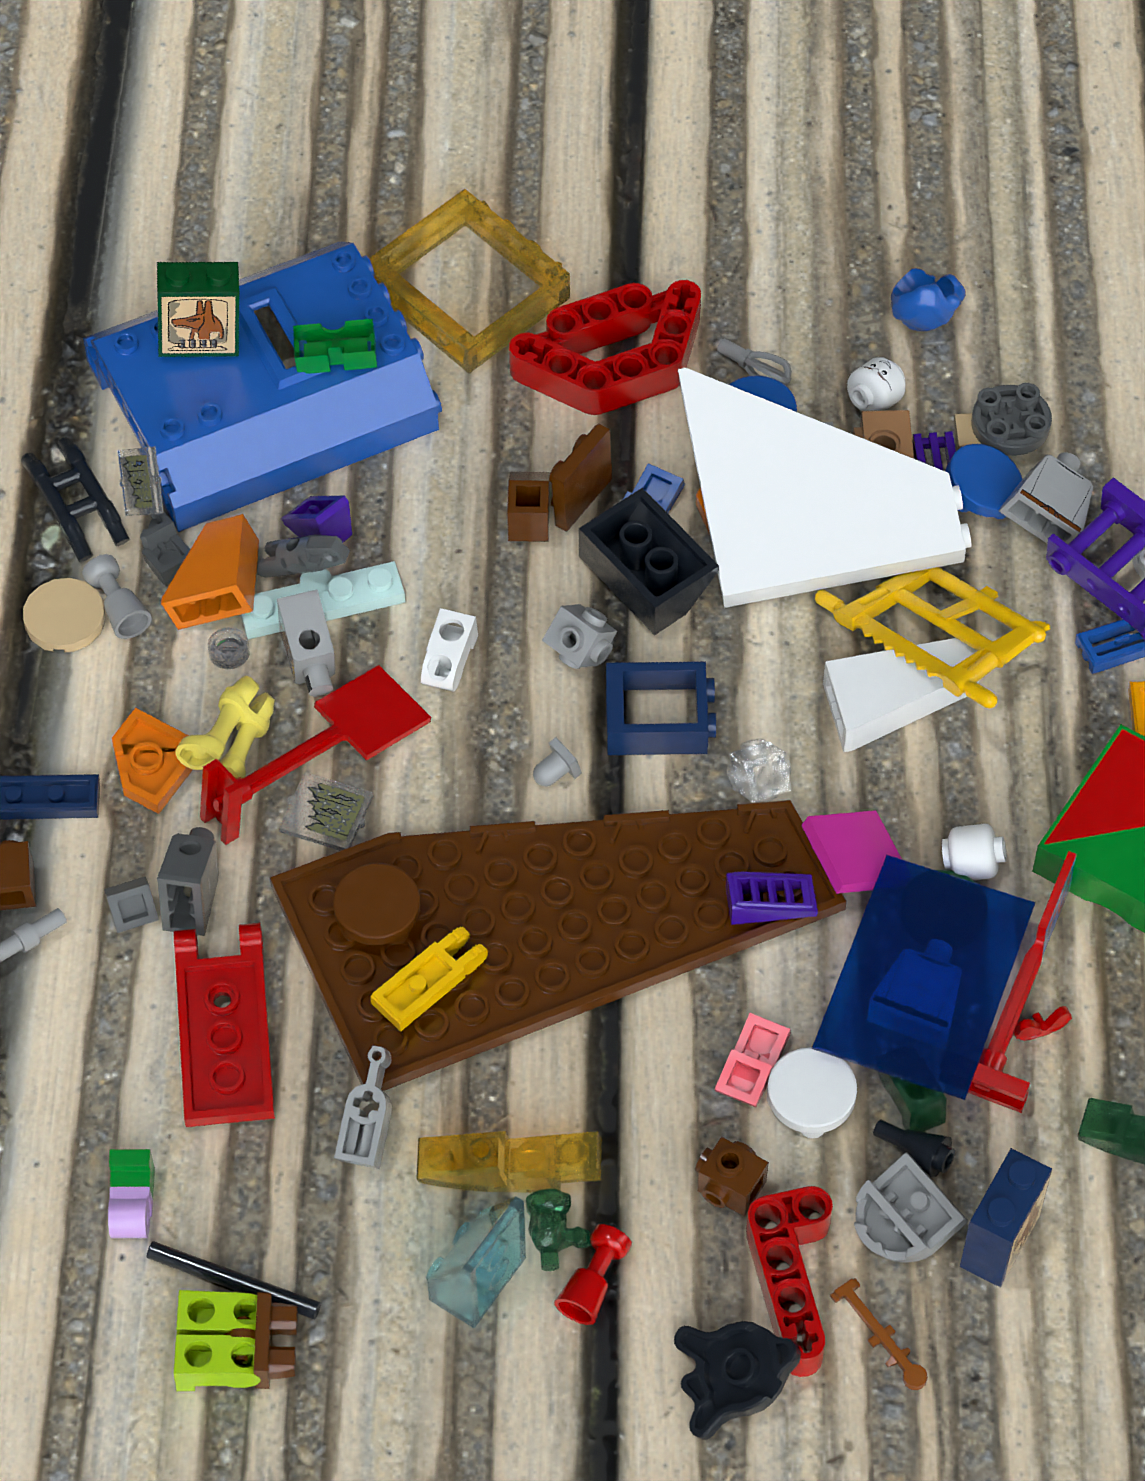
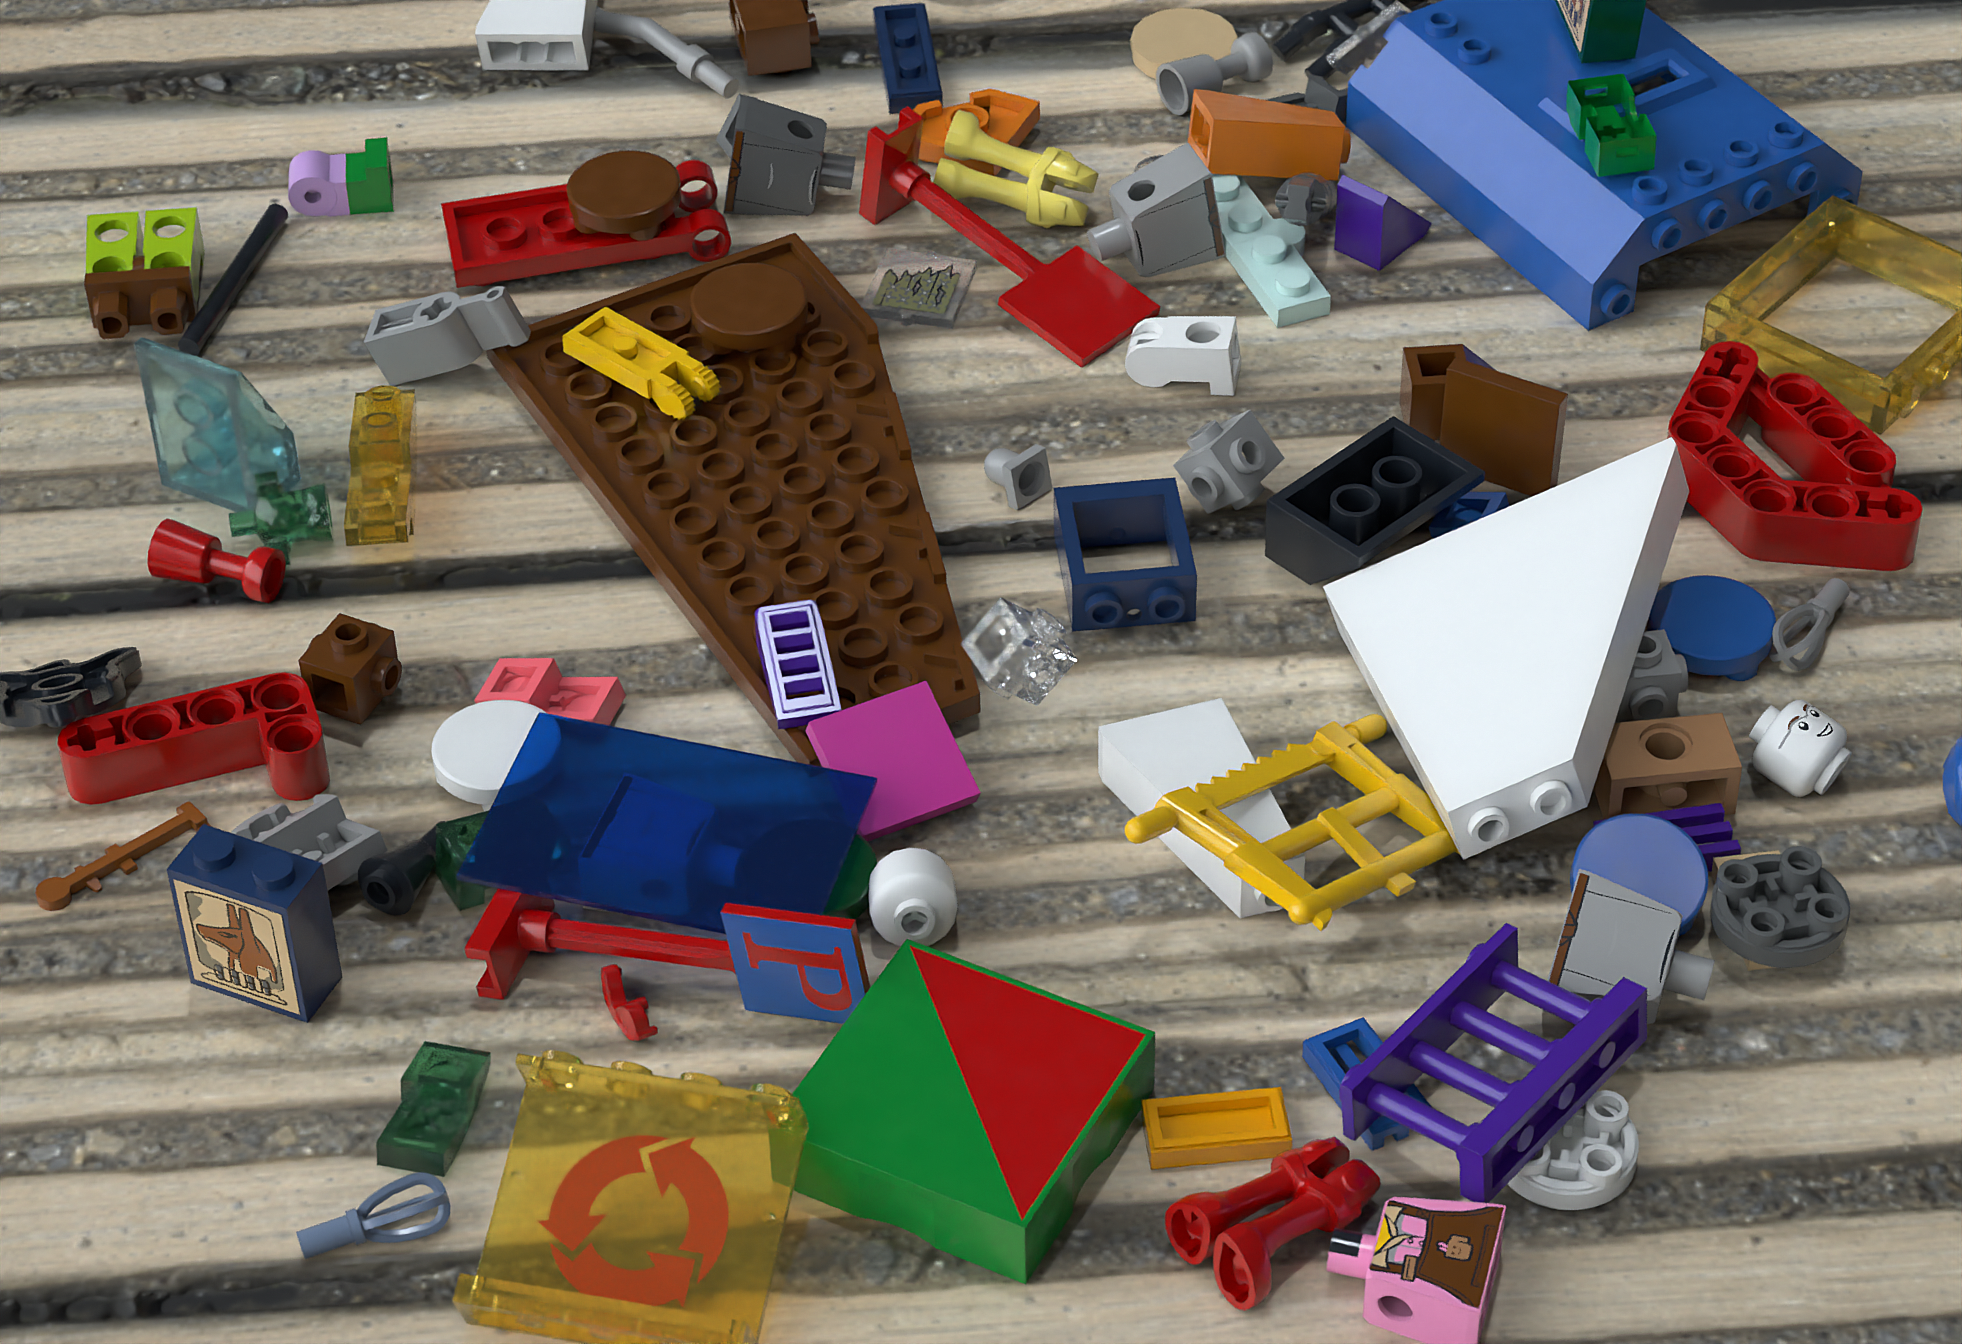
camera: 85 degrees right, 15 degrees down
none -> reddish brown tile [567,150,682,240]

